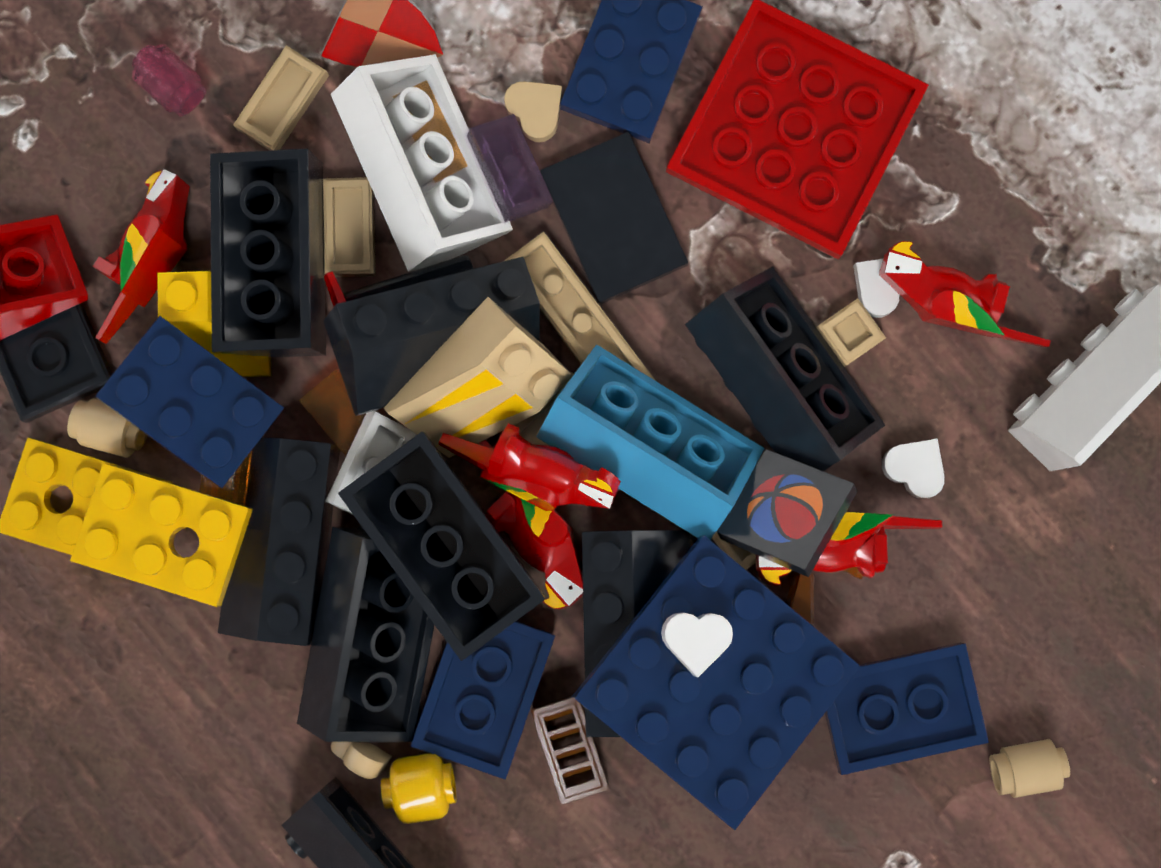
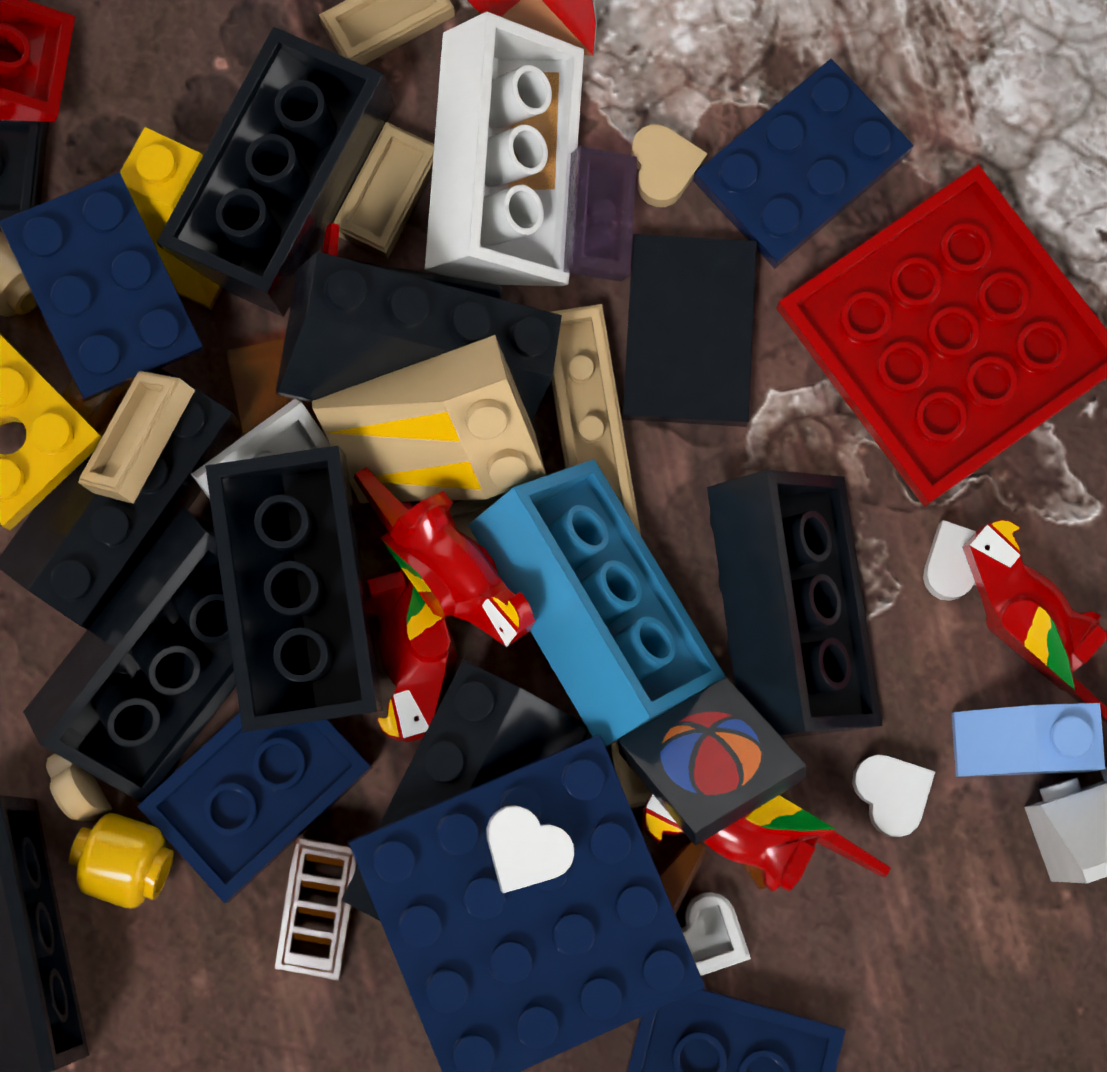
camera: 25 degrees right, 5 degrees down
red animal [93,169,190,344] -> none
tan tile [816,298,886,367] -> none
none -> tan tile [78,371,195,504]
none -> white tile [681,892,751,975]
none -> light blue slope [951,703,1105,777]

